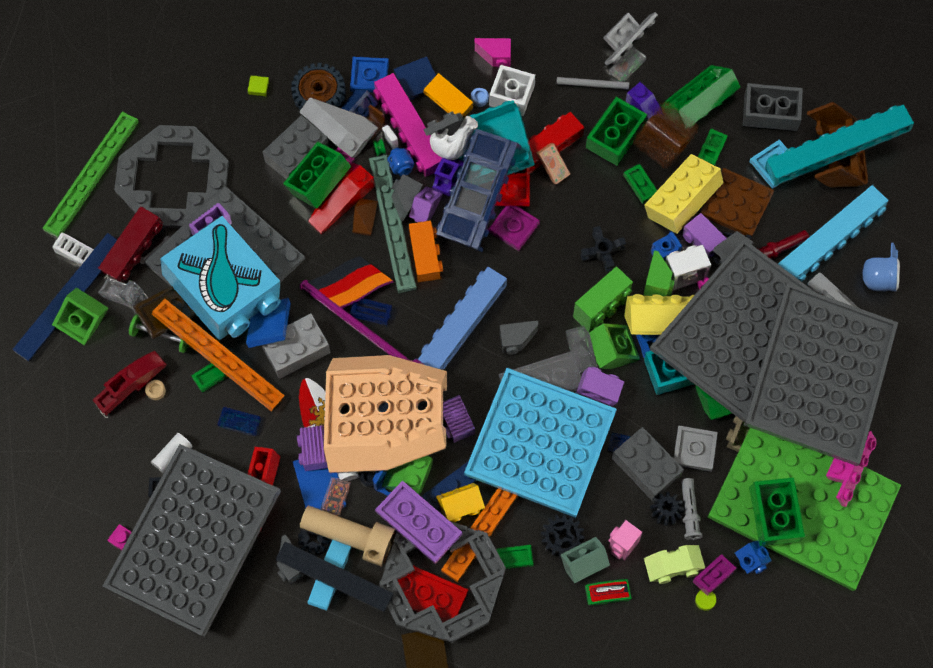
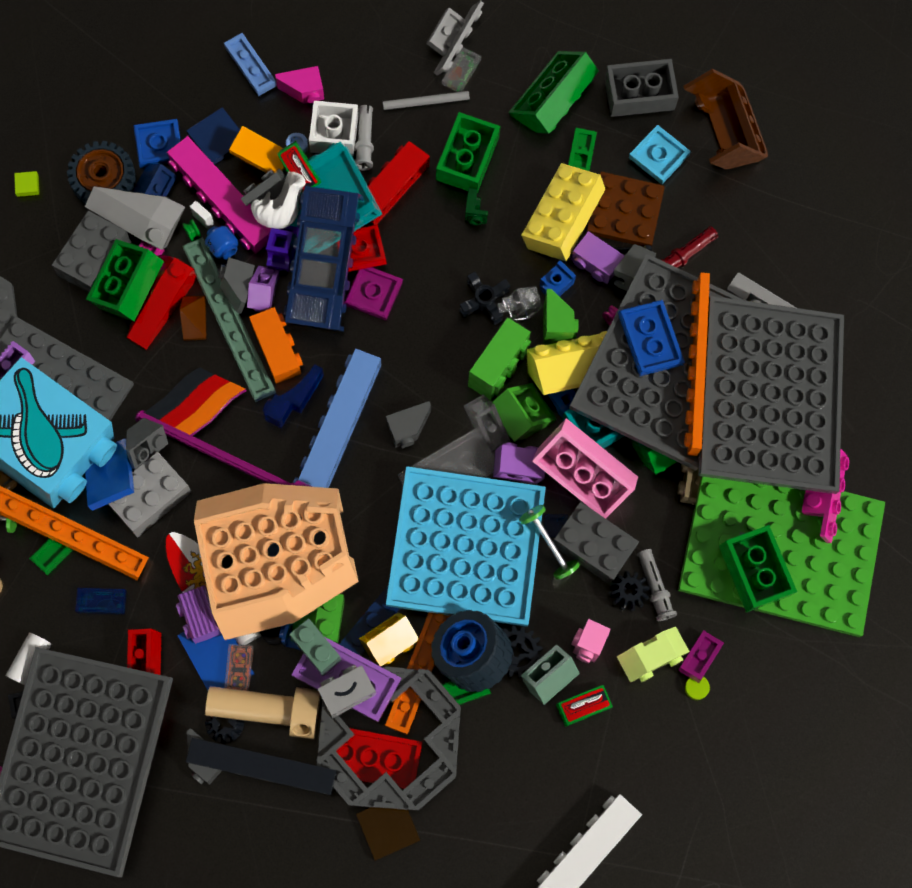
camera: 20 degrees left, 5 degrees up
medium azure slope [308,540,352,611] -> none
clear blue tile [350,298,392,325] -> none
reddish brown bracket [368,105,385,140] -> none
medium lavender brick [443,395,475,443] -> none
nougat tile [537,143,570,184] -> none
green plate [623,164,657,204] -> none
dark purple slope [626,82,664,122] -> none
reddish brown piece [634,102,699,168] -> none
white brick [666,245,711,291] -> none
light grey plate [673,426,718,472] -> none
blue brick [735,540,772,574] -> none
teal brick [765,104,914,186] -> none
medium azure brick [778,185,888,282] -> none
medium blue piece [862,243,900,292] -> none
none -> dark grey slope [126,418,168,469]
none -> medium blue plate [224,33,277,96]
none -> clear blue slope [263,364,324,429]
none -> slope [277,141,321,193]
none -> sand green brick [290,619,342,676]
none -> light grey brick [318,665,376,718]
none -> light grey pin [354,105,374,171]
none -> black wheel [431,610,513,692]
none -> dark green bracket [465,188,488,225]
none -> clear brick [497,286,543,321]
none -> axle [519,505,580,579]
none -> bright pink brick [532,418,638,519]
none -> blue tile [618,300,685,376]
none -> orange plate [684,273,710,456]

